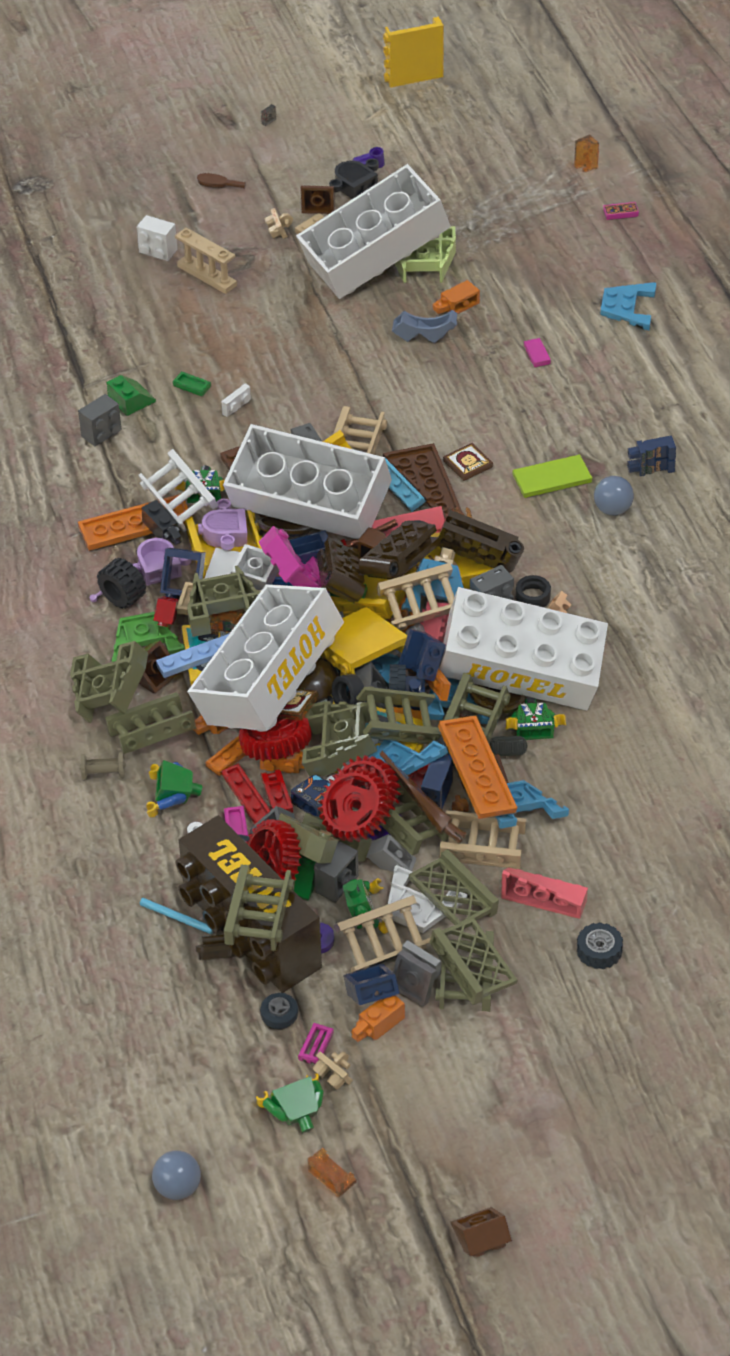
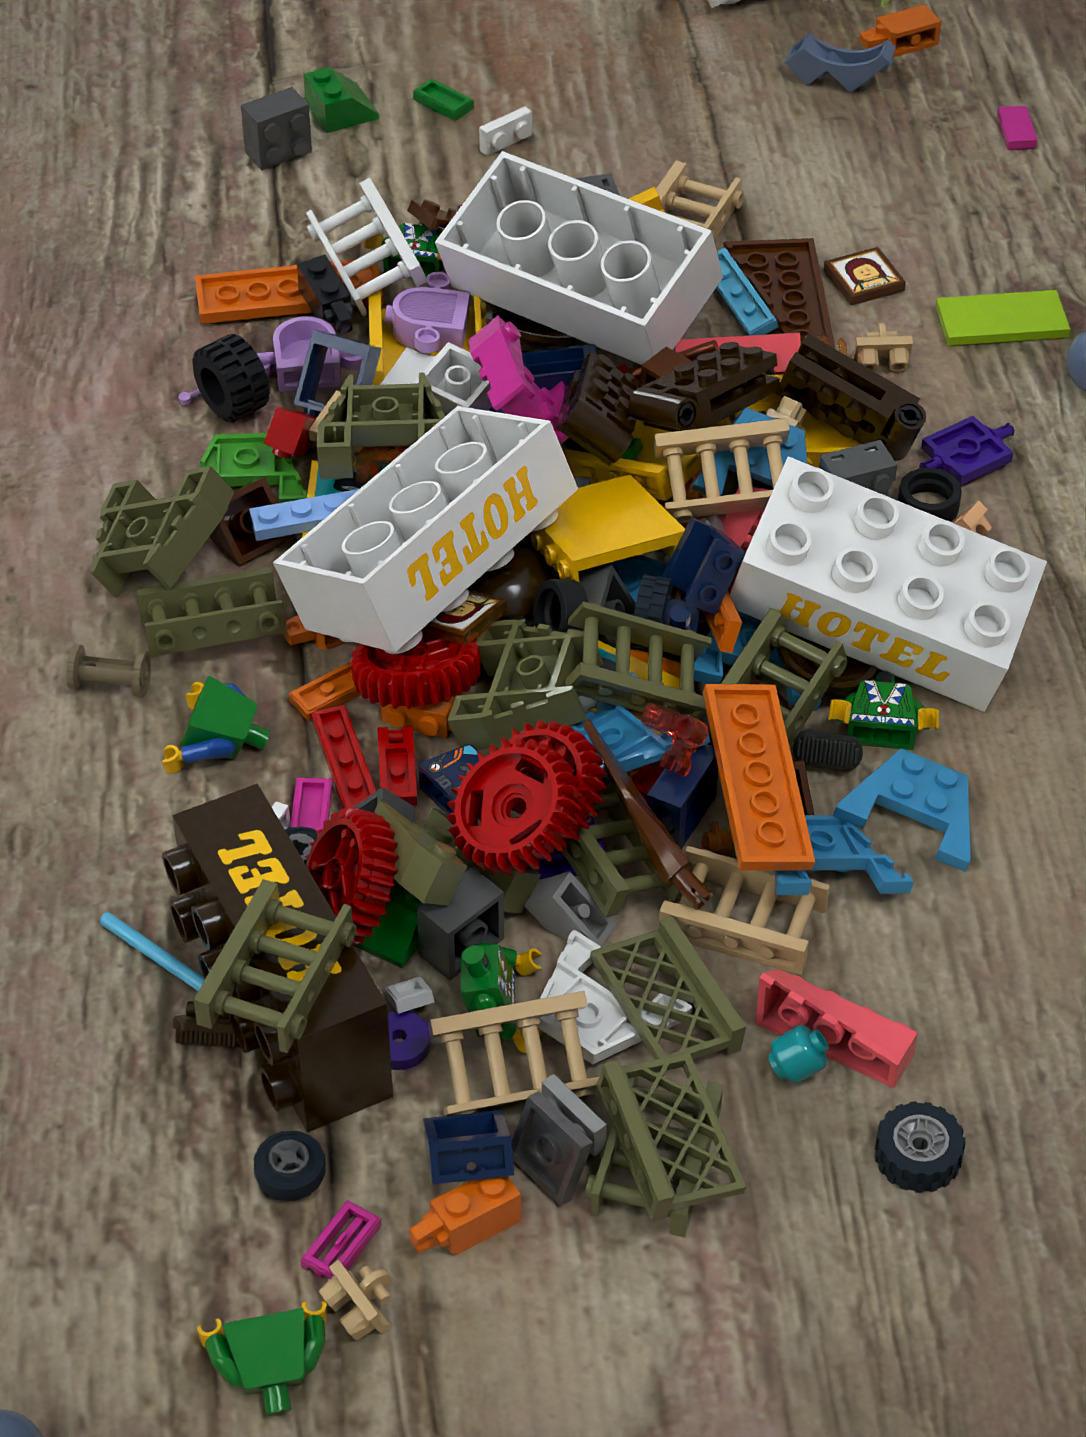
camera: 10 degrees right, 0 degrees up
none -> white tile [385,977,434,1014]
none -> reddish brown wing [407,199,458,231]
none -> clear red bar [641,703,708,777]
none -> teal head [768,1025,829,1083]
none -> dark azure wing [833,748,971,871]
none -> tan hips [852,322,913,372]
none -> dark purple plate [919,416,1015,485]

